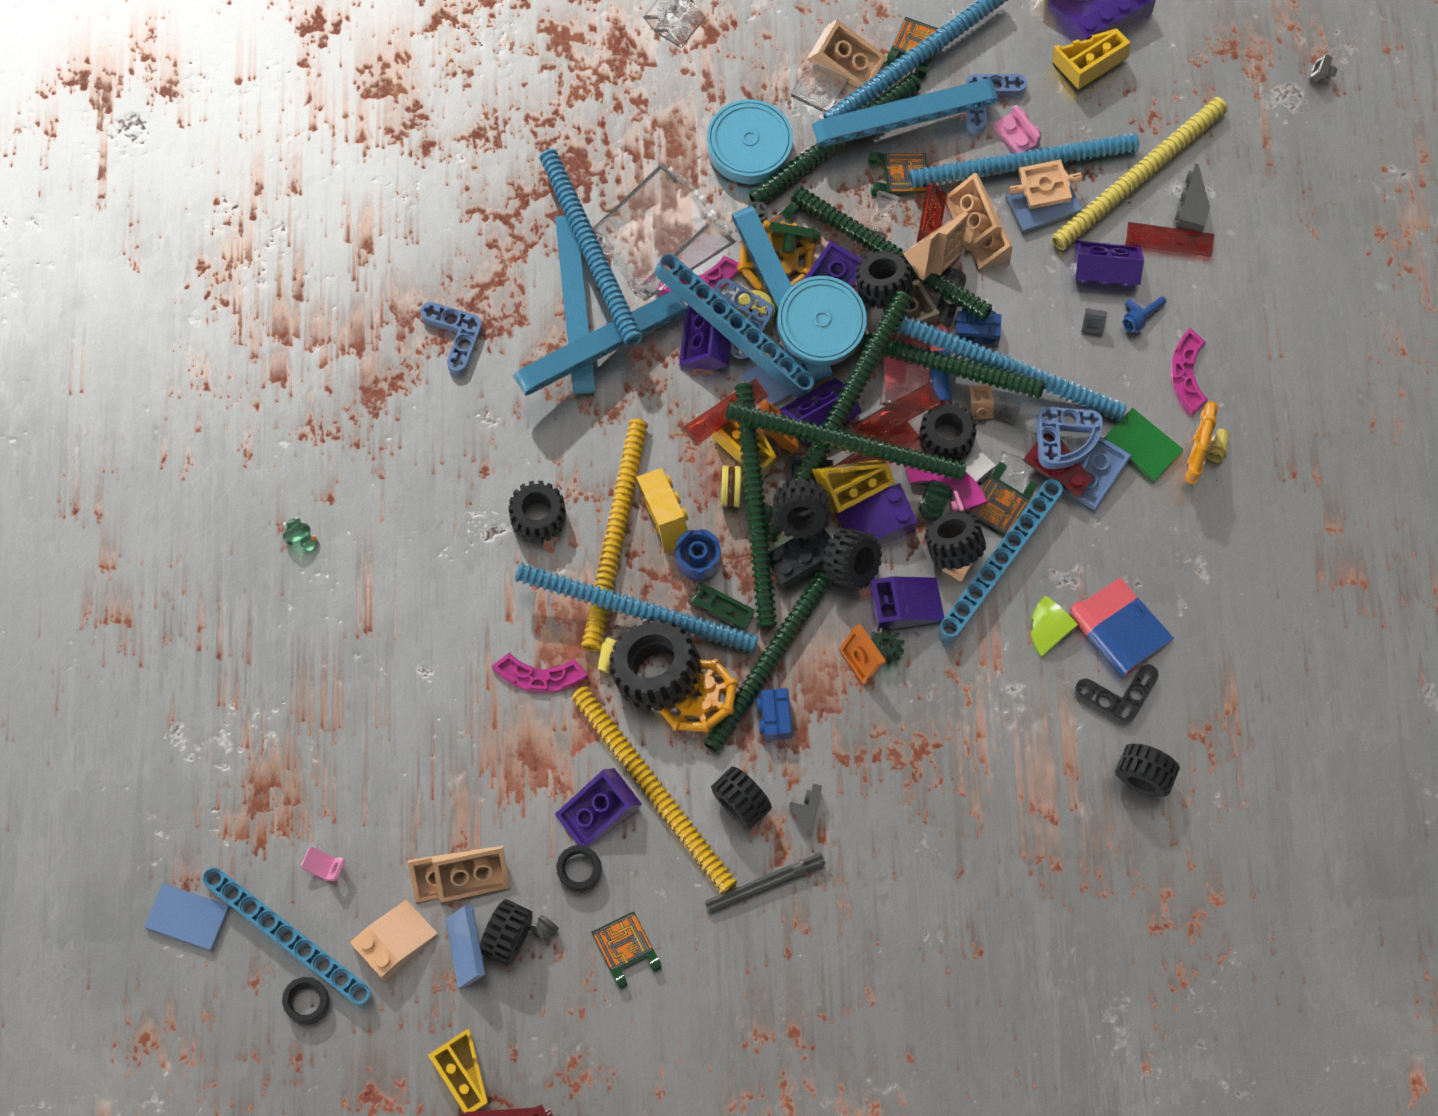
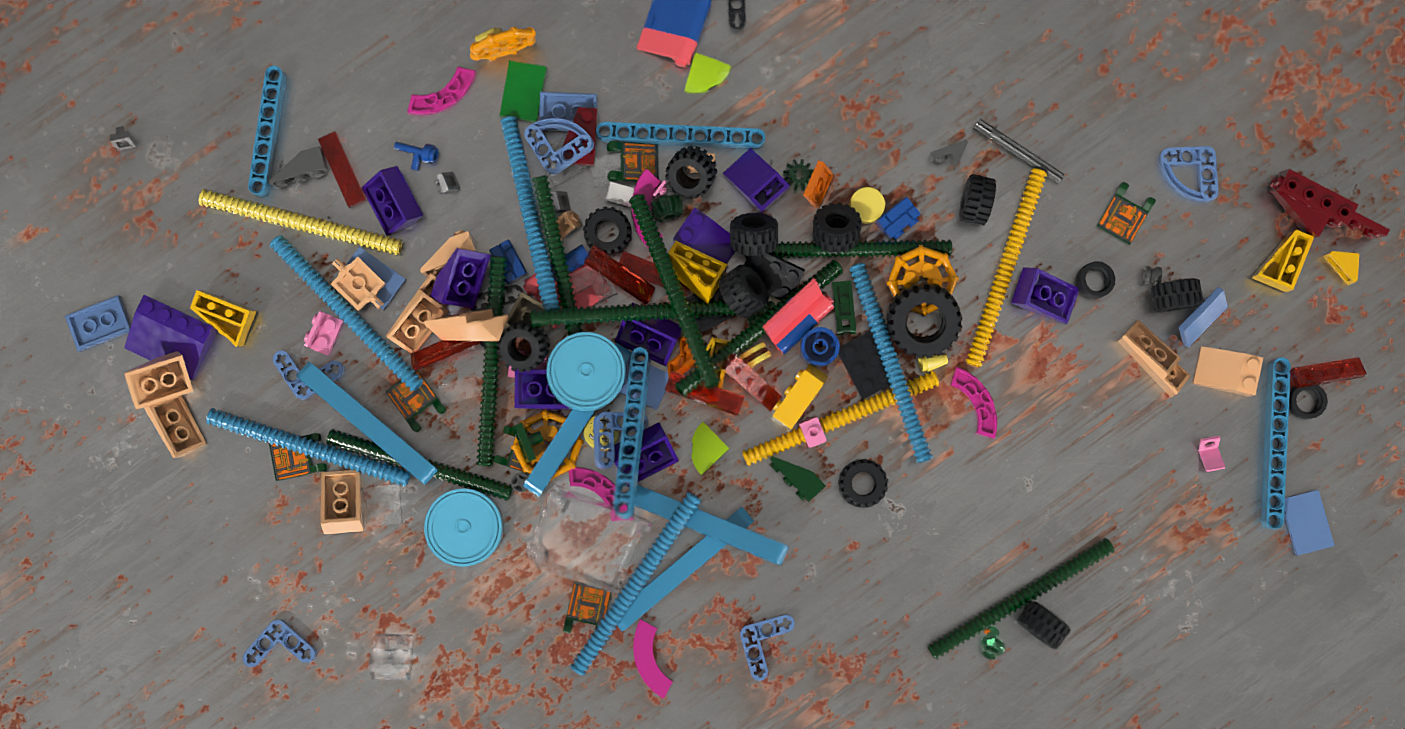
camera: 120 degrees left, 15 degrees up
none -> dark azure beam [248,66,286,197]
none -> light nougat slope [420,230,478,277]
none -> dark purple slope [431,248,491,309]
none -> flag [563,581,612,633]
none -> dark pink tile [633,619,673,699]
none -> lime brick [691,421,729,475]
none -> clear red plate [721,353,782,412]
none -> coral door [763,279,834,355]
none -> dark green slope [769,456,826,502]
none -> bright pink bracket [798,416,826,448]
none -> black tyre [812,203,862,254]
none -> black plate [838,331,891,400]
none -> light yellow head [849,187,885,224]
none -> dark green piece [928,538,1114,660]
none -> black tyre [1017,601,1071,649]
none -> medium blue beam [1159,146,1218,202]
none -> clear red plate [1289,357,1367,388]

